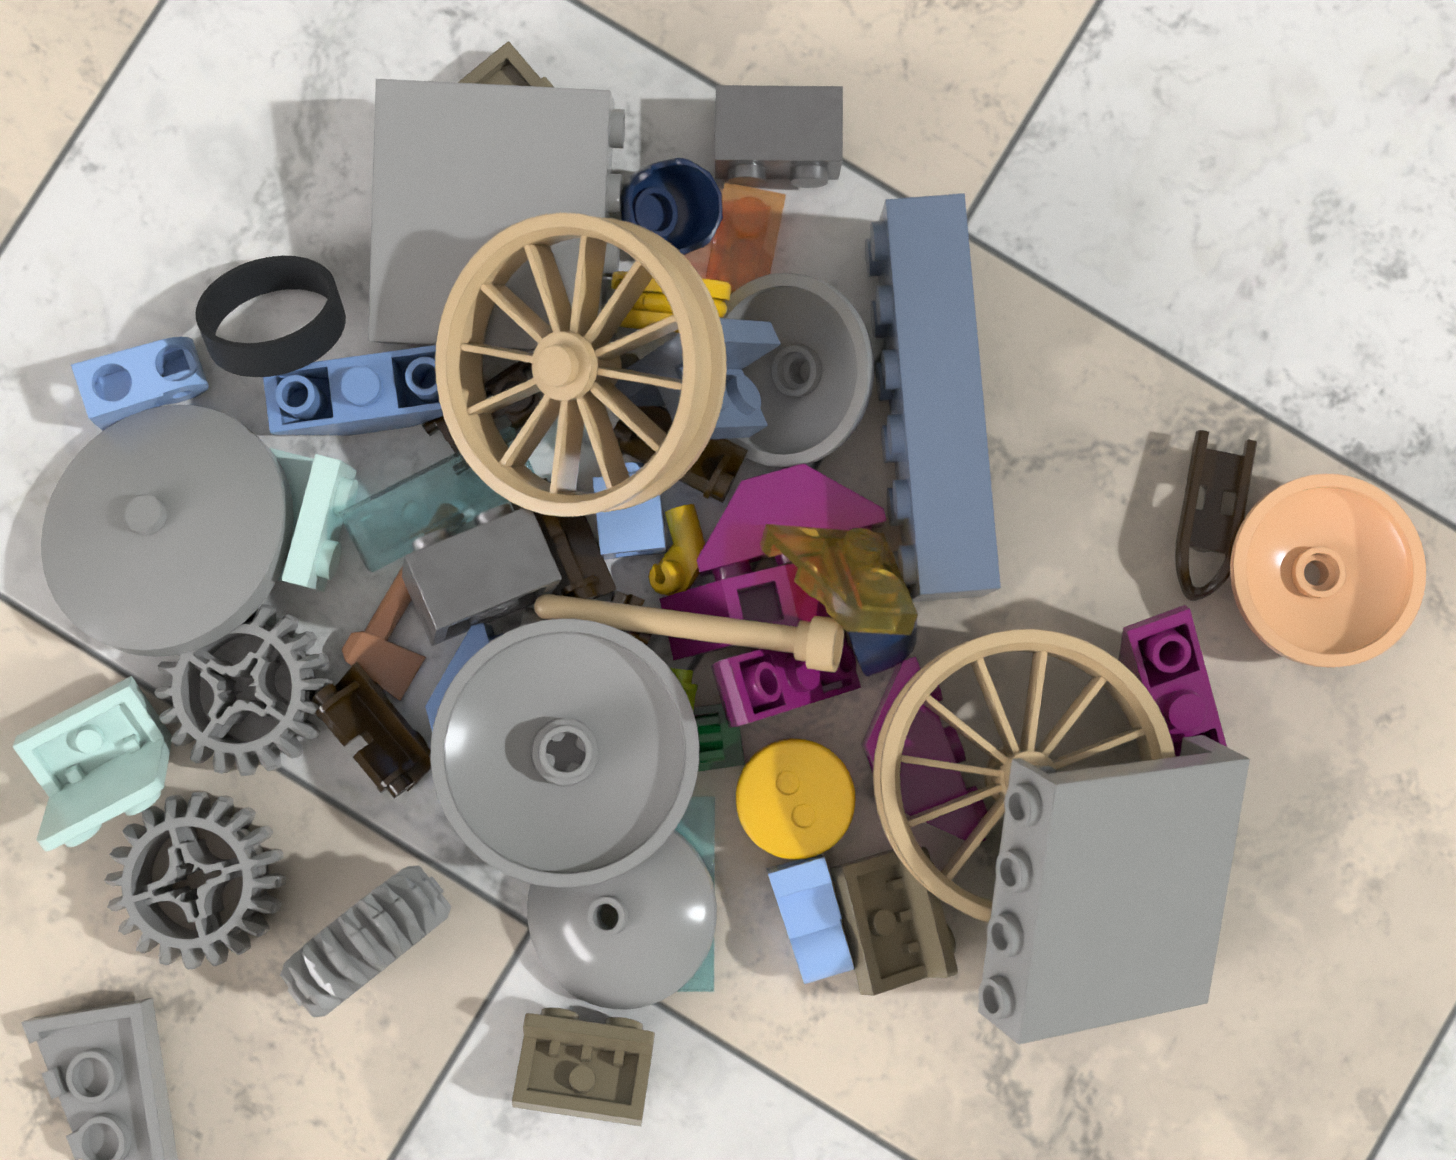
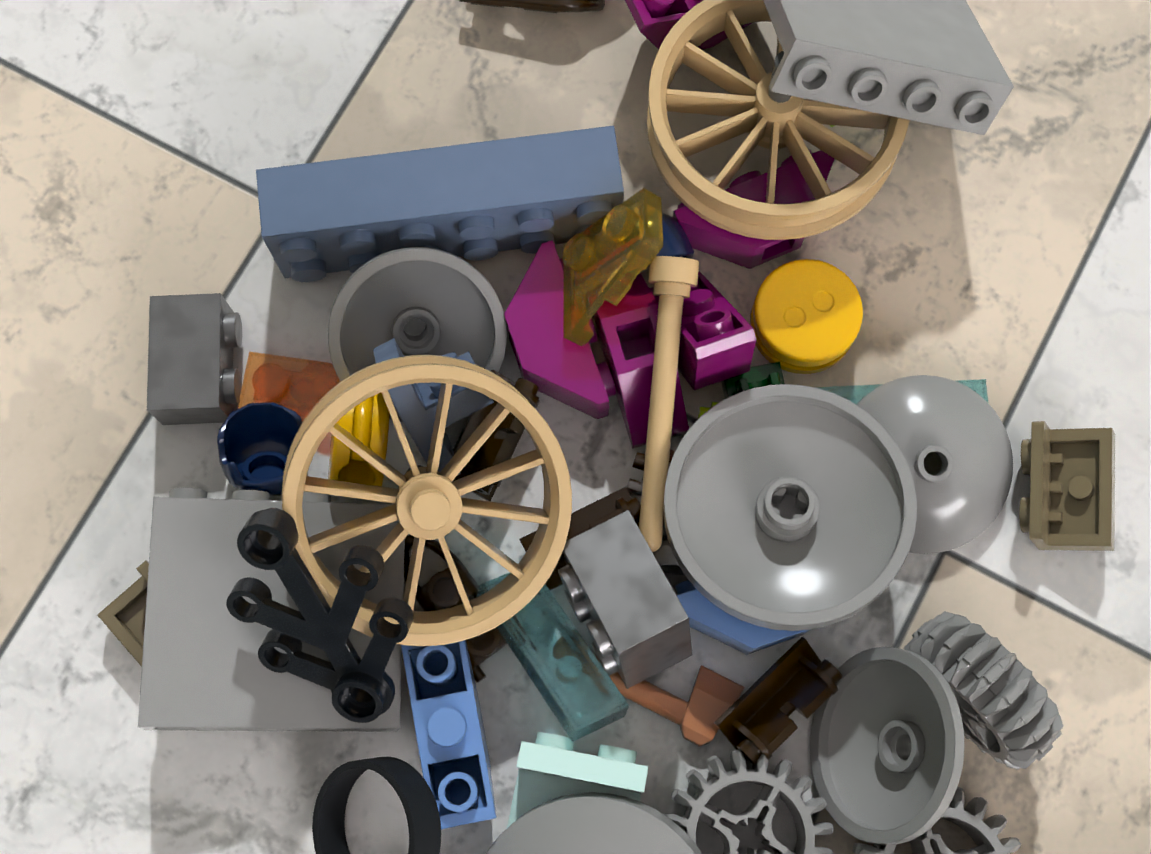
camera: 90 degrees left, 10 degrees down
light blue brick [592,462,667,560] -> none
yellow arm [648,504,705,596] -> none
light blue leg [766,854,854,985] -> none
dark tan bracket [830,847,958,996] -> none
none -> black plant [226,508,414,723]
none -> light grey dish [810,647,965,844]

